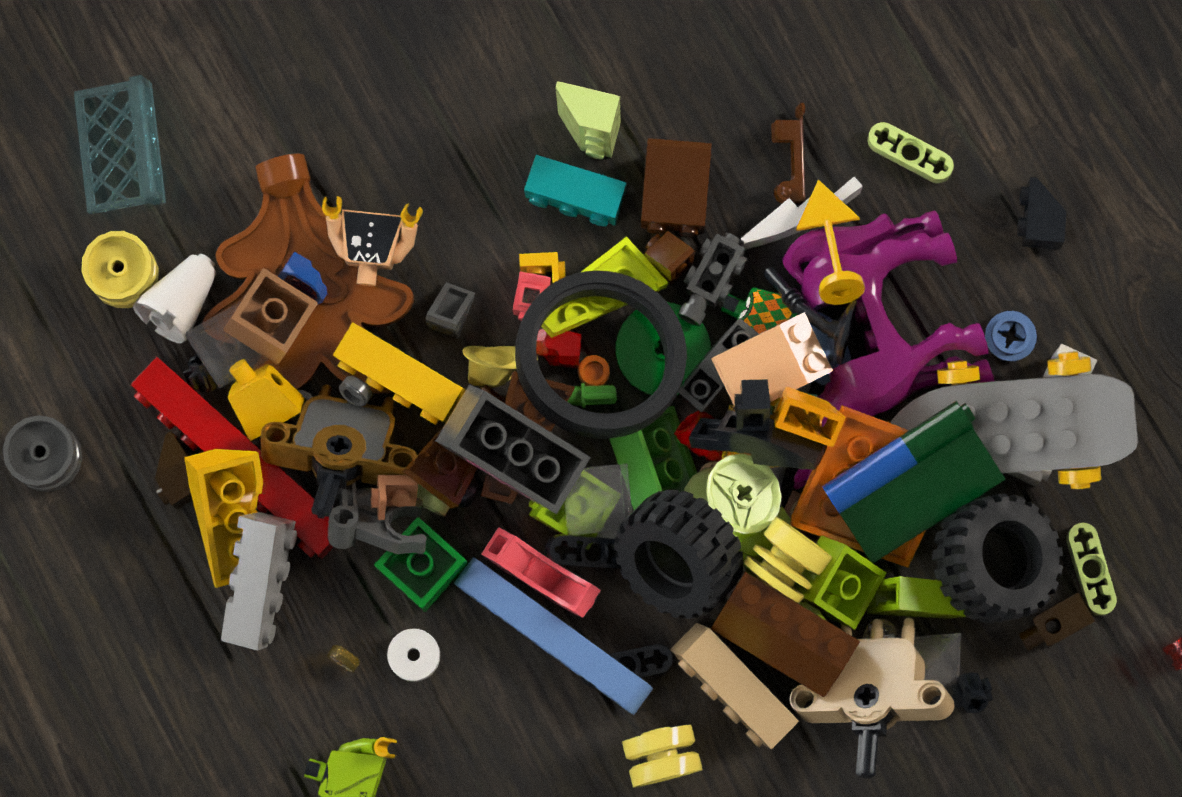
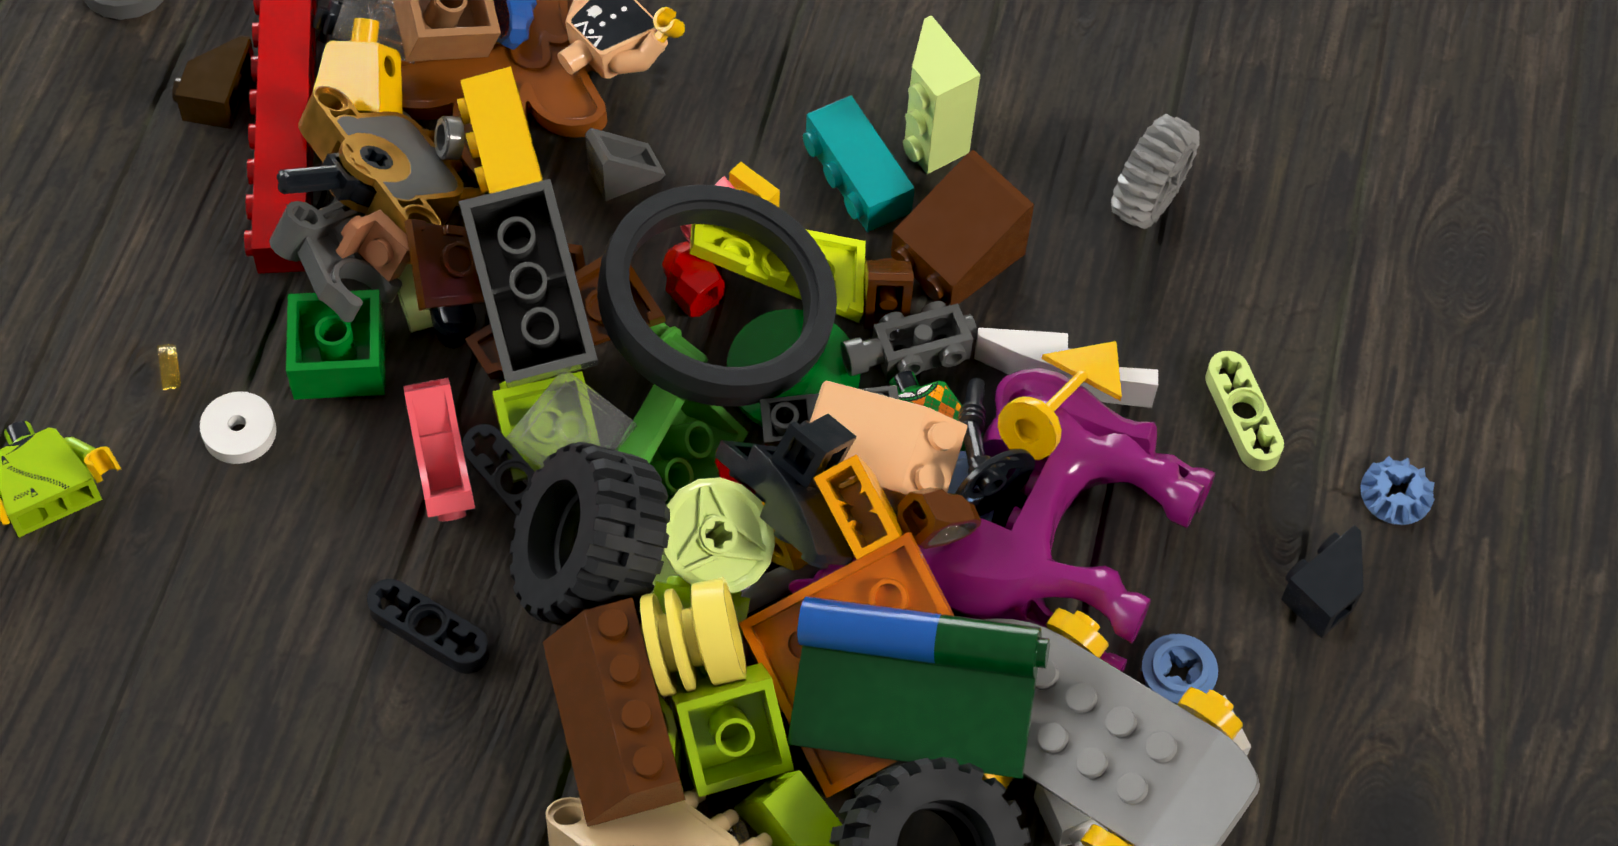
camera: 35 degrees right, 20 degrees down
yellow wedge [184,449,263,588] -> none
light grey wedge [221,512,297,651] -> none
medium blue beam [454,557,653,715] -> none
light yellow piece [462,346,538,388] -> none
orange tile [578,355,610,386] -> none
light yellow wheel [622,724,703,788] -> none
tan wedge [670,623,799,749] -> none
reddish brown piece [771,103,806,204] -> none
none -> reddish brown rock [897,487,981,549]
none -> light grey gear [1111,114,1200,229]
none -> medium blue gear [1360,456,1435,525]

